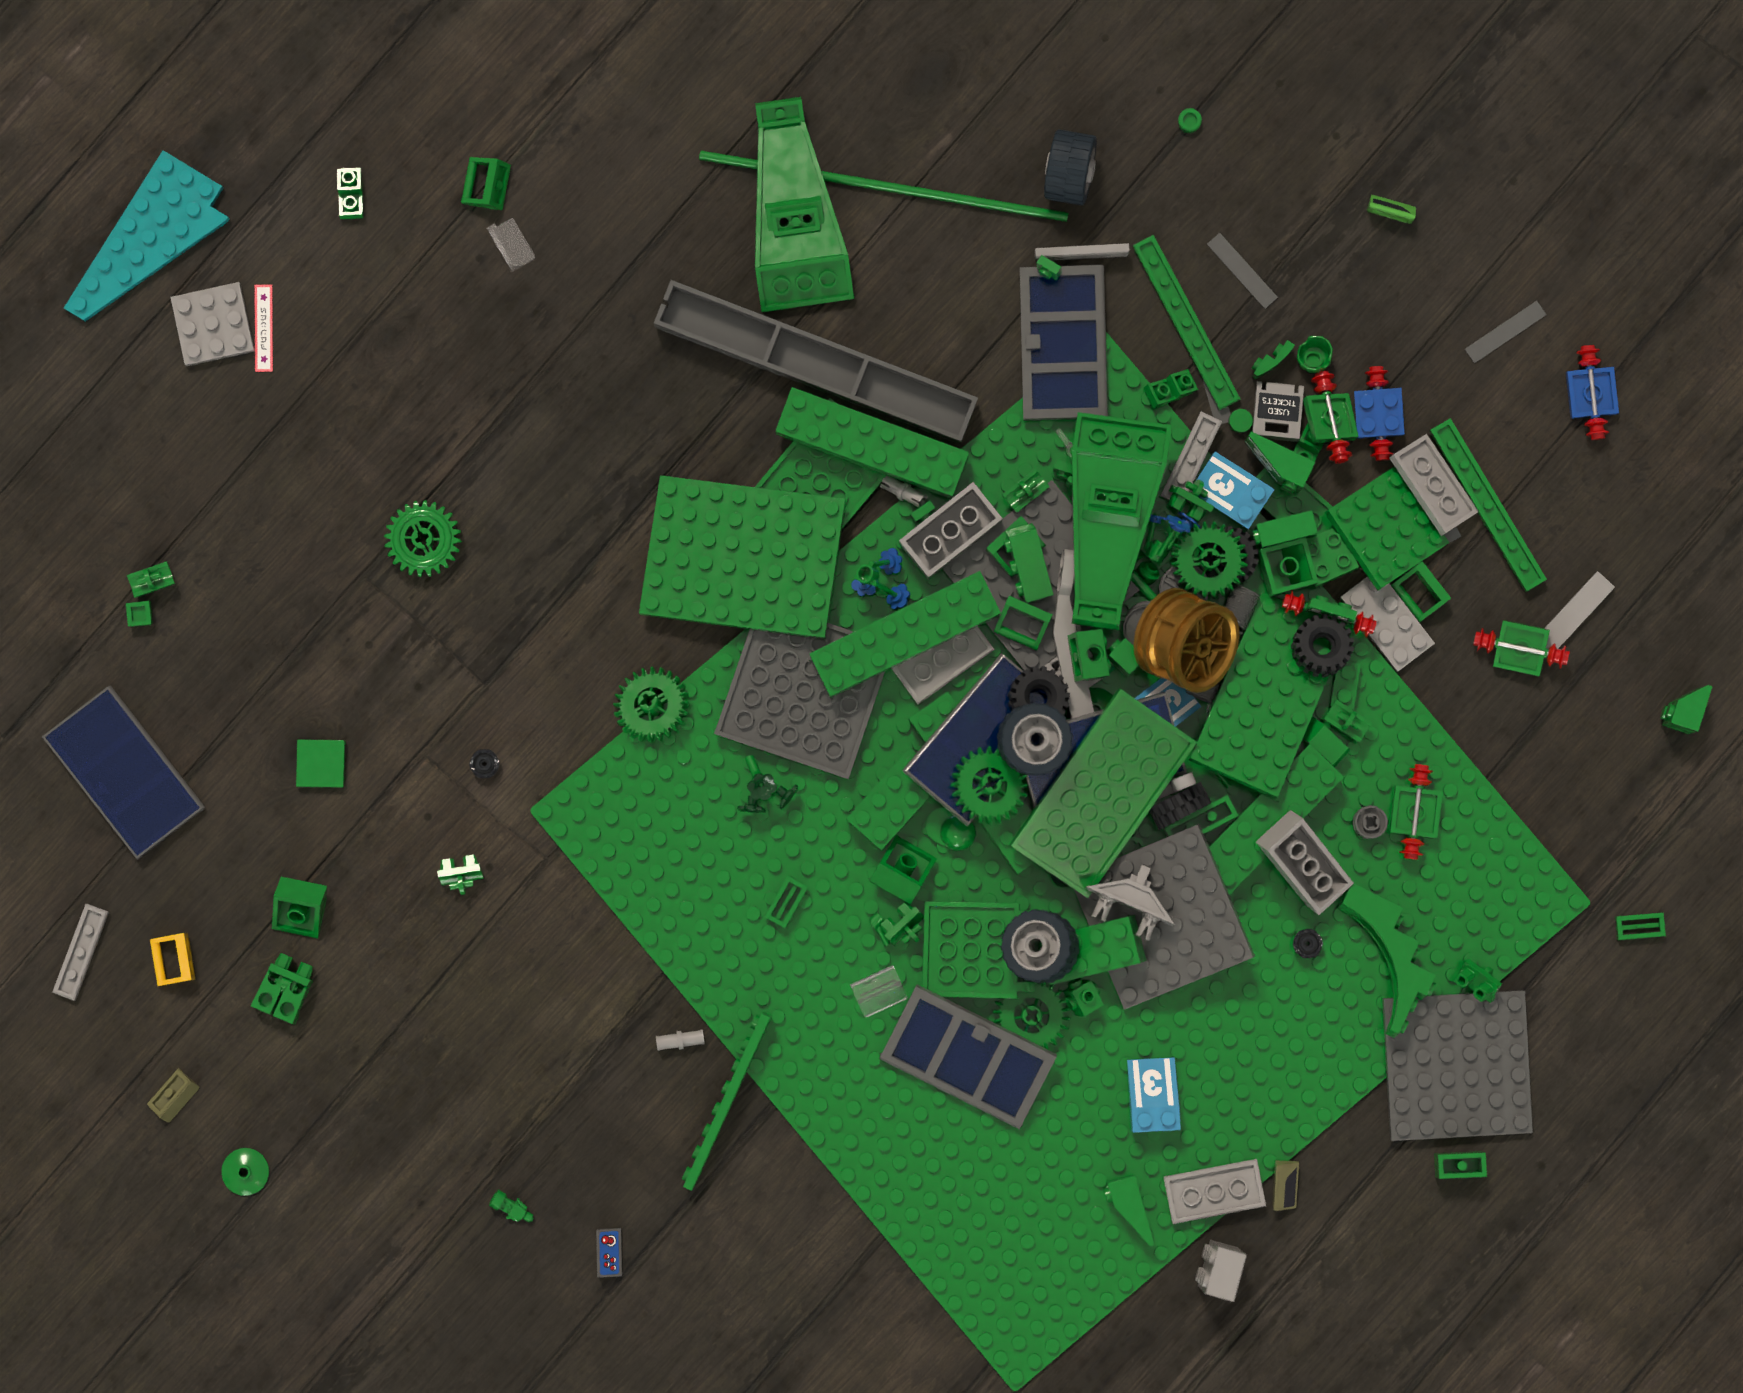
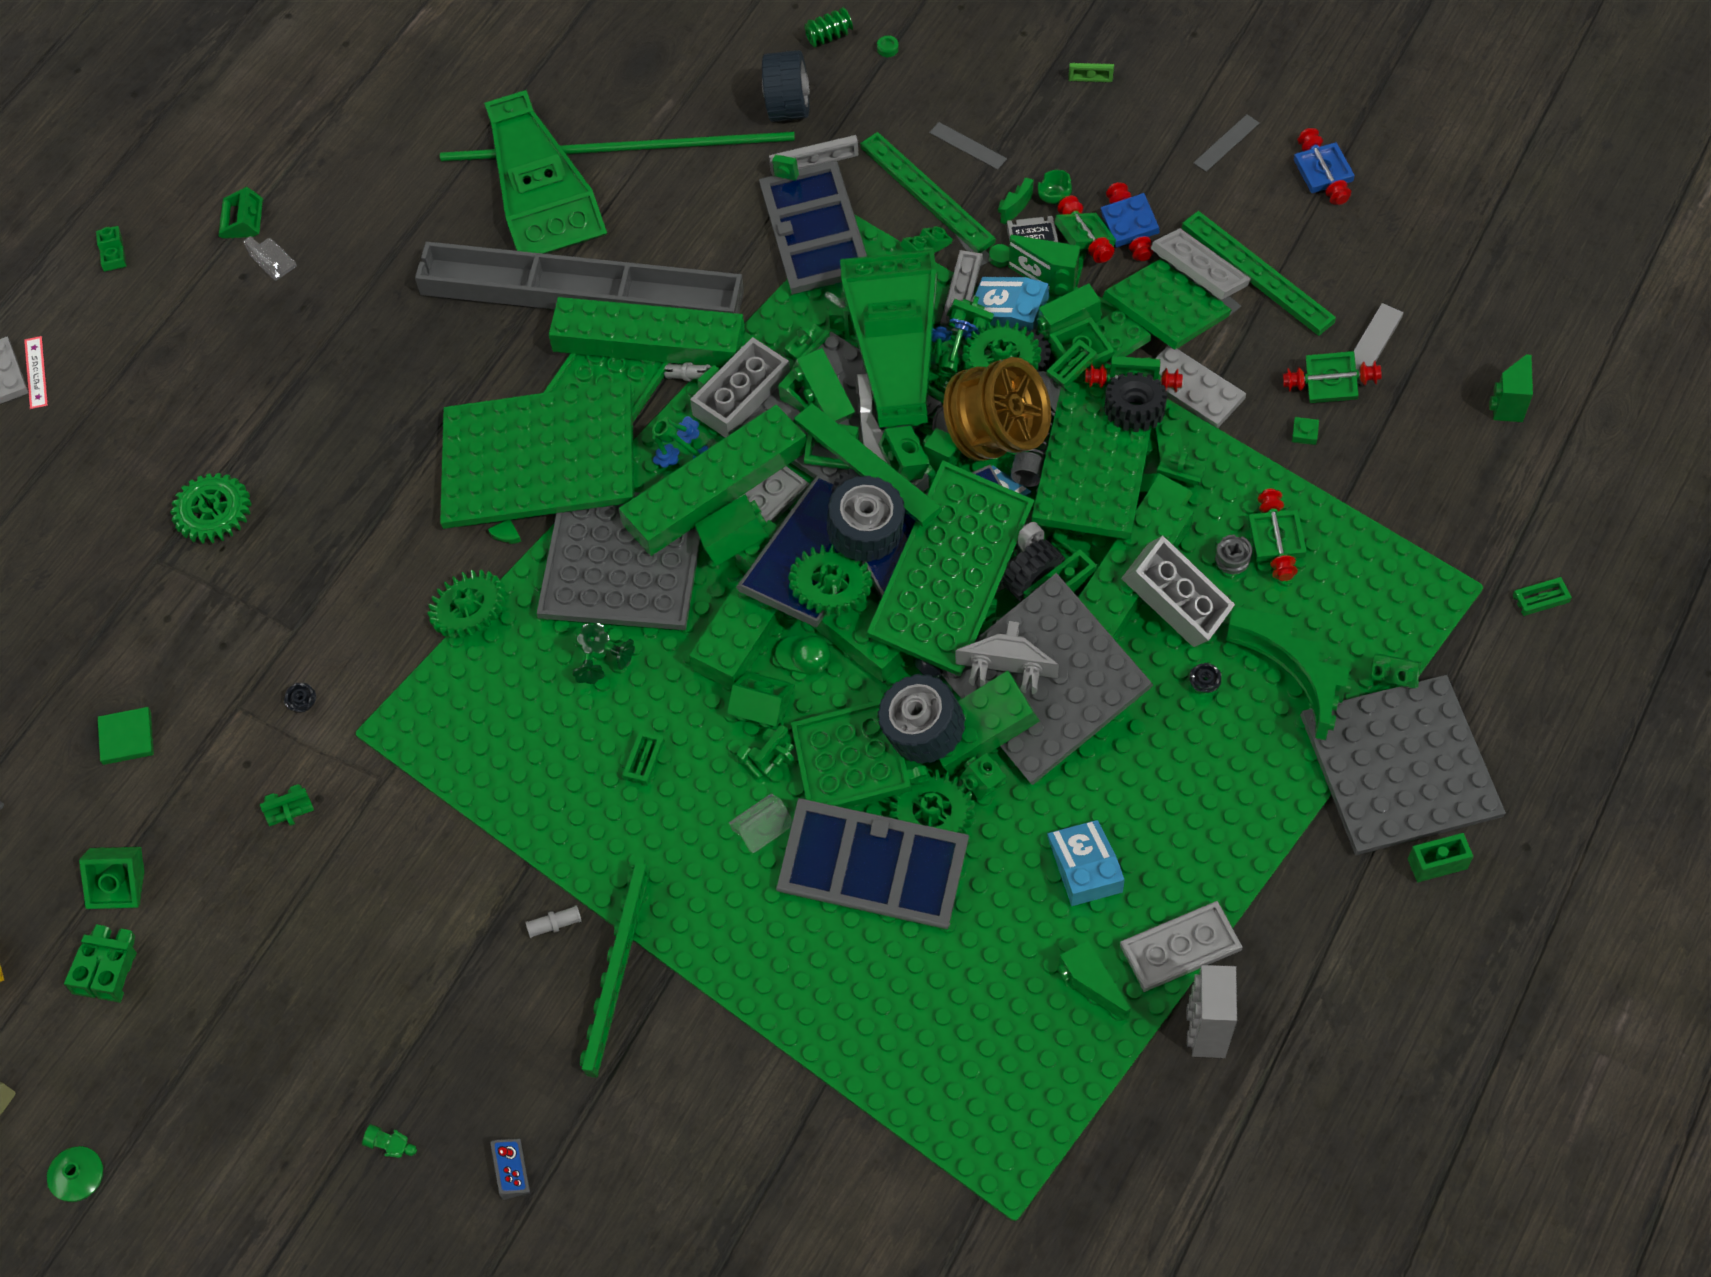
camera: 10 degrees left, 25 degrees down
olive slope [1272,1160,1299,1211] -> none
green tile [1391,561,1451,623] -> none
none -> green tile [488,520,521,544]
none -> green brick [695,494,768,566]
none -> green tile [794,403,942,527]
none -> green piece [804,7,853,48]
none -> green tile [1046,339,1098,389]
none -> green plate [1292,417,1319,445]

